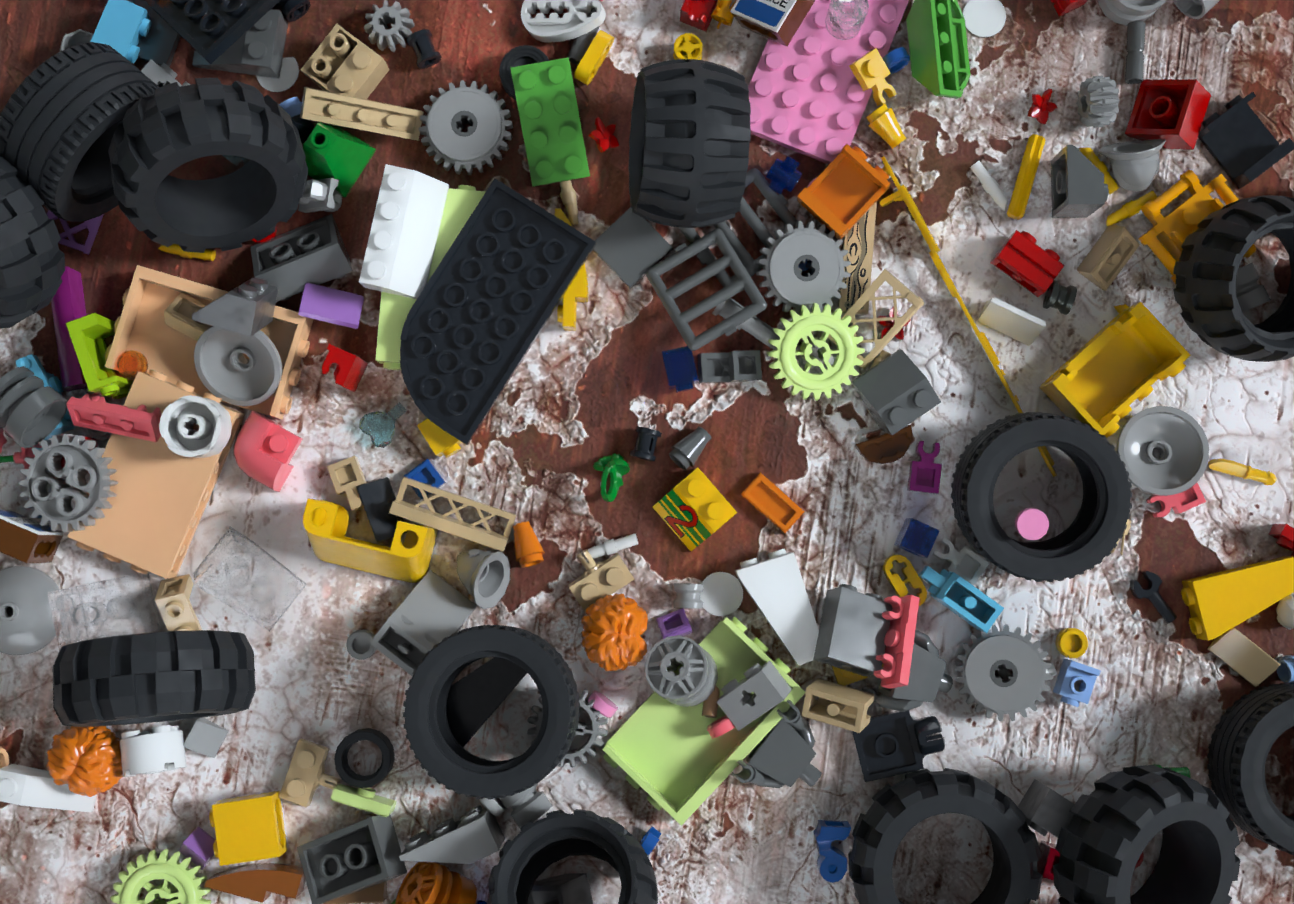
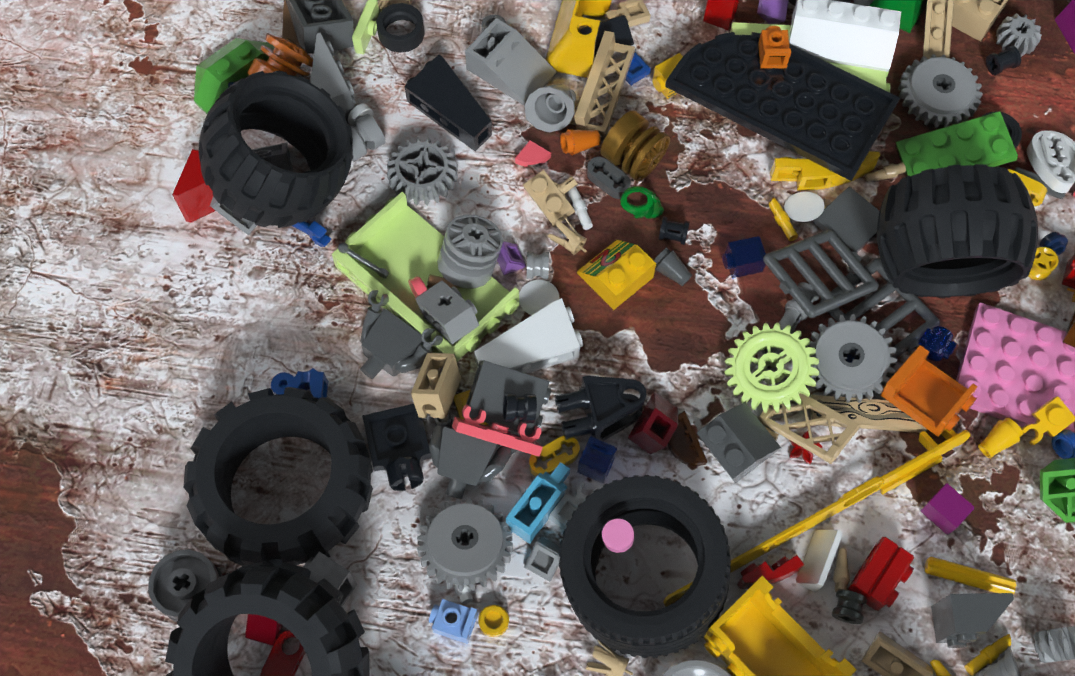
camera: 85 degrees right, 20 degrees down
clear light blue rock [359,402,407,448] -> none
black tyre [403,625,580,800] -> none
orange hair [581,593,648,672] -> none
bright pink tile [588,691,618,718] -> none
dark grey slope [697,350,762,384] -> none
orange tile [740,472,805,534] -> none
magenta plate [907,441,942,494] -> none
white piece [970,160,1008,211] -> none
red plant [1028,88,1058,125] -> none
none -> dark grey hinge [338,243,389,278]
none -> black wheel [503,393,537,424]
none -> coral tile [515,140,551,167]
none -> light grey slope [524,537,561,582]
none -> tan piece [547,216,587,255]
none -> black piece [554,376,647,445]
none -> dark grey beam [587,157,631,199]
none -> pearl gold wheel [601,110,670,182]
none -> dark red slope [628,392,678,455]
none -> red slope [737,555,804,589]
none -> orange brick [758,26,791,68]
none -> yellow piece [768,197,798,241]
none -> white sticker [784,192,825,222]
none -> tan piece [833,548,850,592]
none -> magenta panel [920,483,974,535]
none -> dark blue plate [1040,232,1068,256]

